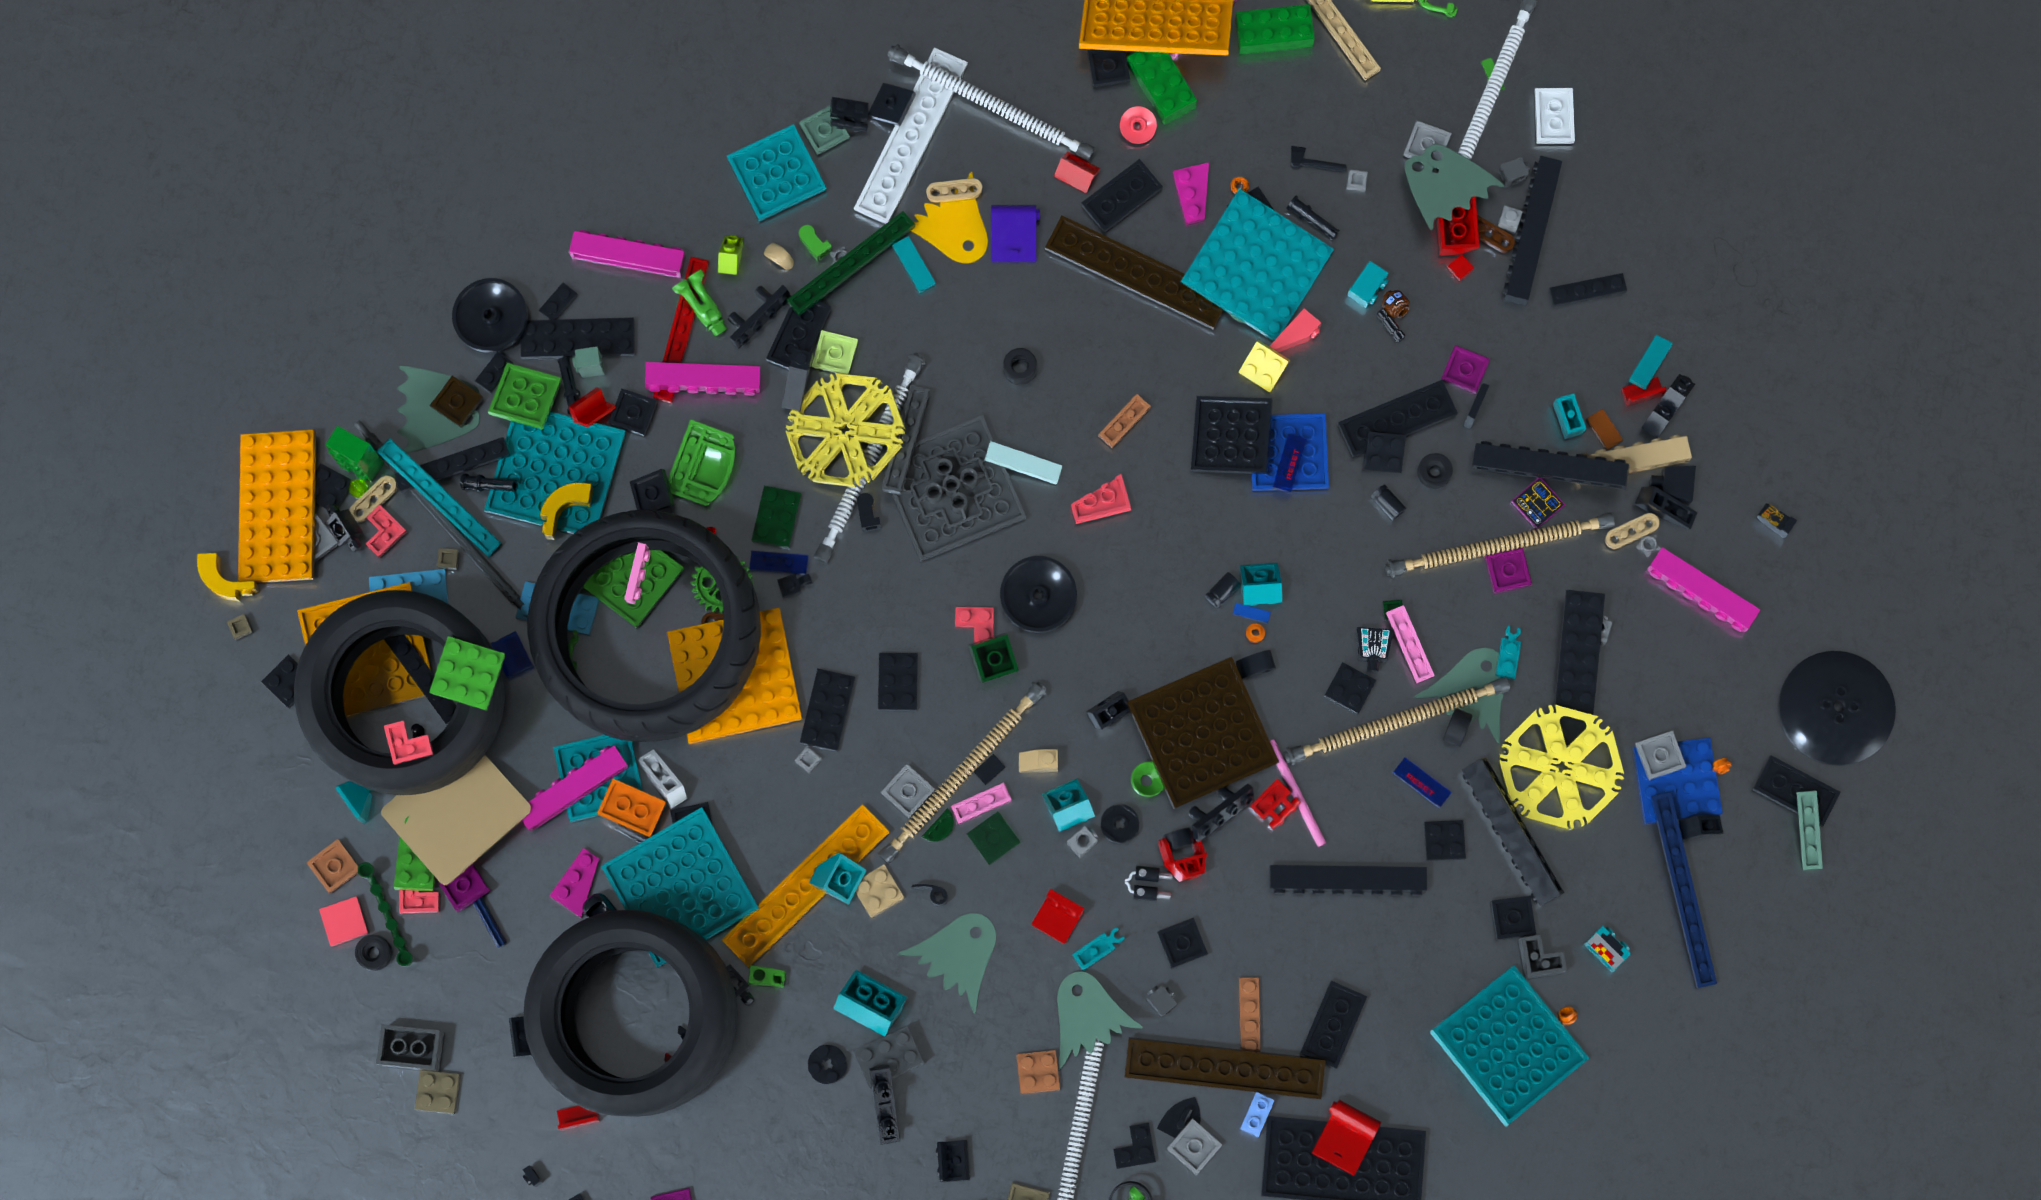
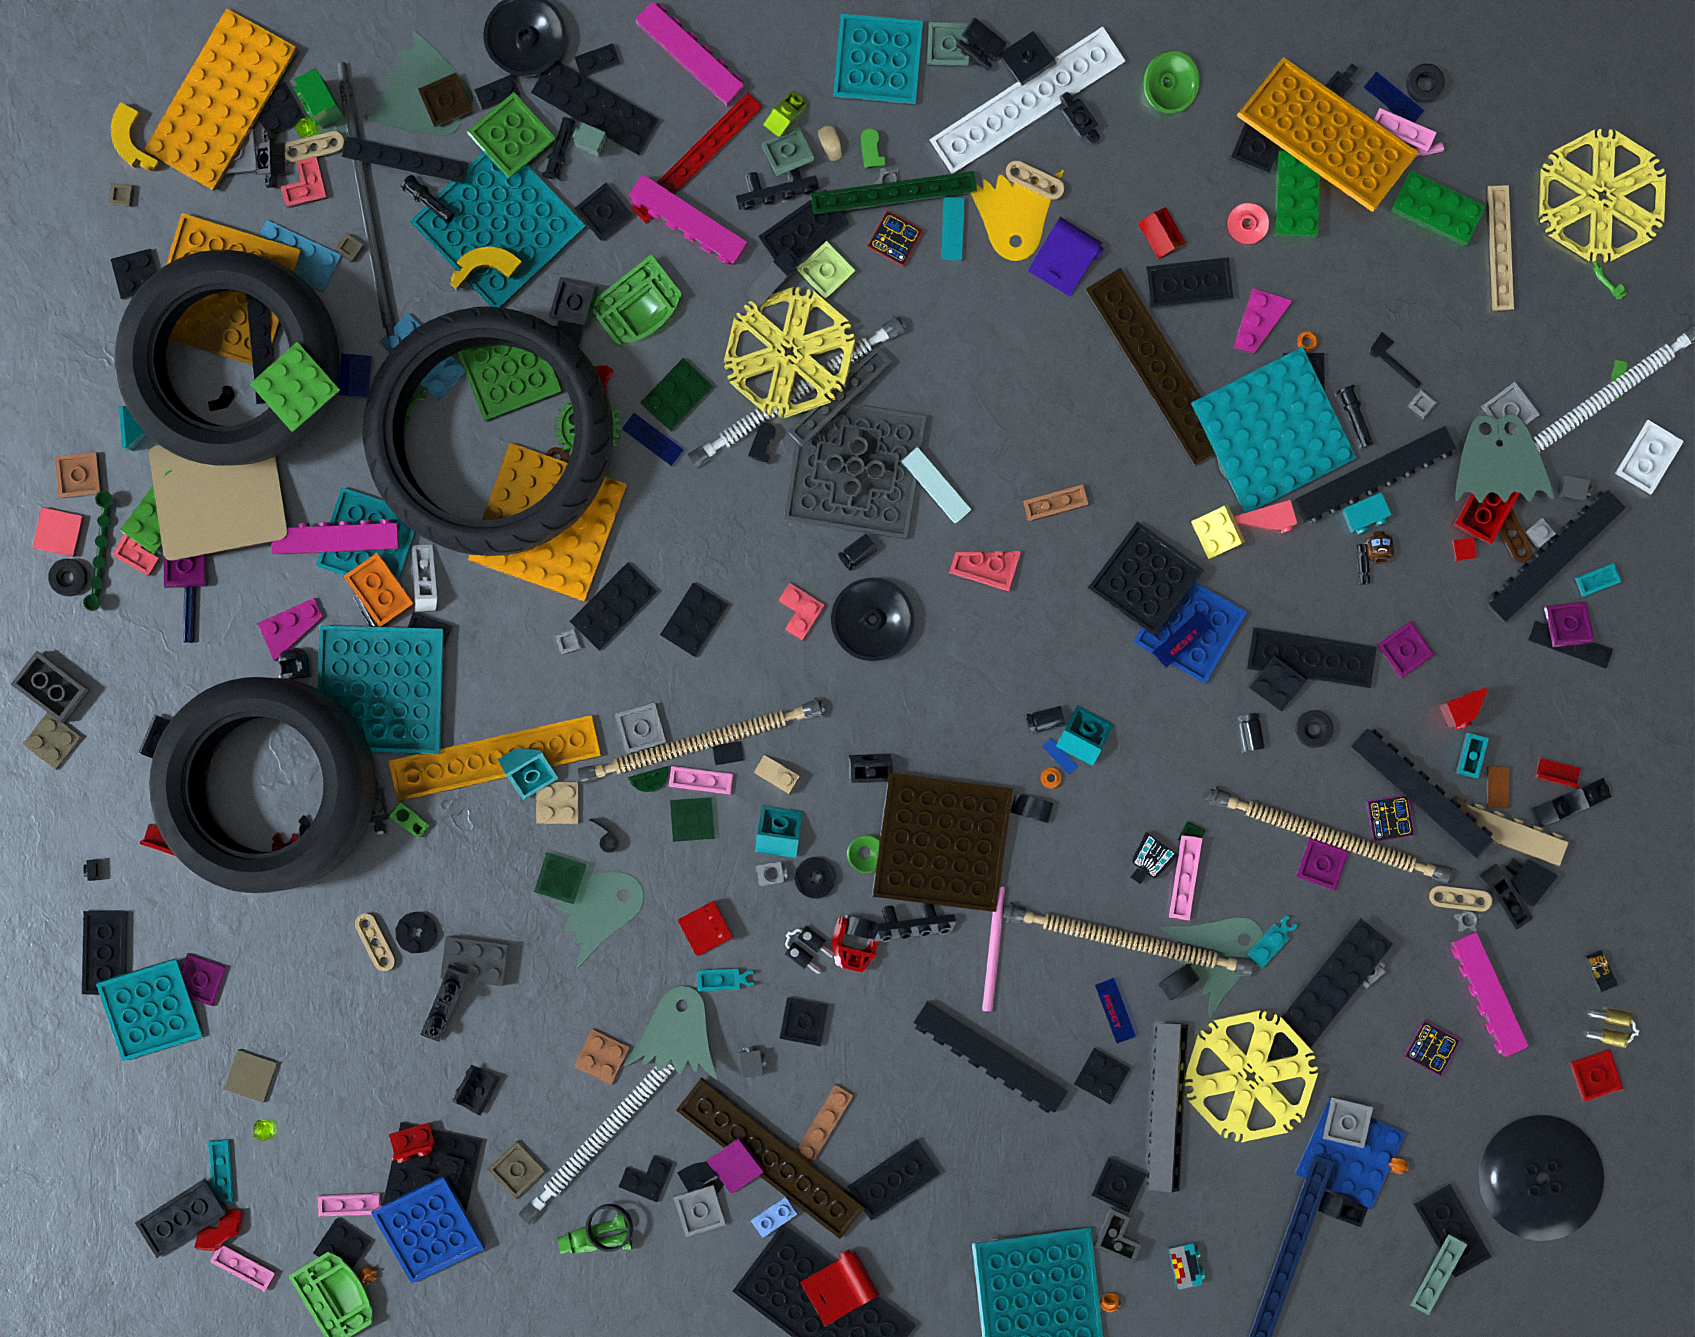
camera: 30 degrees right, 10 degrees up
teal tile [376,438,502,557] -> none
coral plate [384,721,433,765] -> none
red panel [569,387,616,428] -> none
bright pink plate [624,543,651,604] -> none
bright green piece [672,269,727,337] -> none
black plate [777,574,813,599] -> none
teal brick [833,969,907,1036] -> none
white hose [888,44,1095,161] -> none
dark green brick [968,633,1019,683] -> none
black tyre [1003,348,1037,385] -> none
red plate [1250,779,1301,830] -> none
black plate [1324,662,1377,715] -> none
black tile [1464,383,1490,429] -> none
teal tile [1629,335,1673,390] -> none
none -> tan plate [355,913,395,971]
none -> clear green plate [534,852,587,904]
none -> magenta tile [707,1137,765,1194]
none -> sand green plate [761,127,815,176]
none -> black piece [838,534,878,571]
none -> black tile [867,210,923,267]
none -> black piece [1059,92,1100,144]
none -> bright green dish [1143,51,1199,113]
none -> black brick [1294,426,1456,524]
none -> black tile [1404,1020,1461,1077]
none -> red slope [1439,687,1487,730]
none -> magenta tile [1544,601,1595,647]
none -> red tile [1570,1049,1624,1102]
none -> teal plate [1575,563,1622,597]
none -> clear yellow piece [1587,1008,1639,1049]

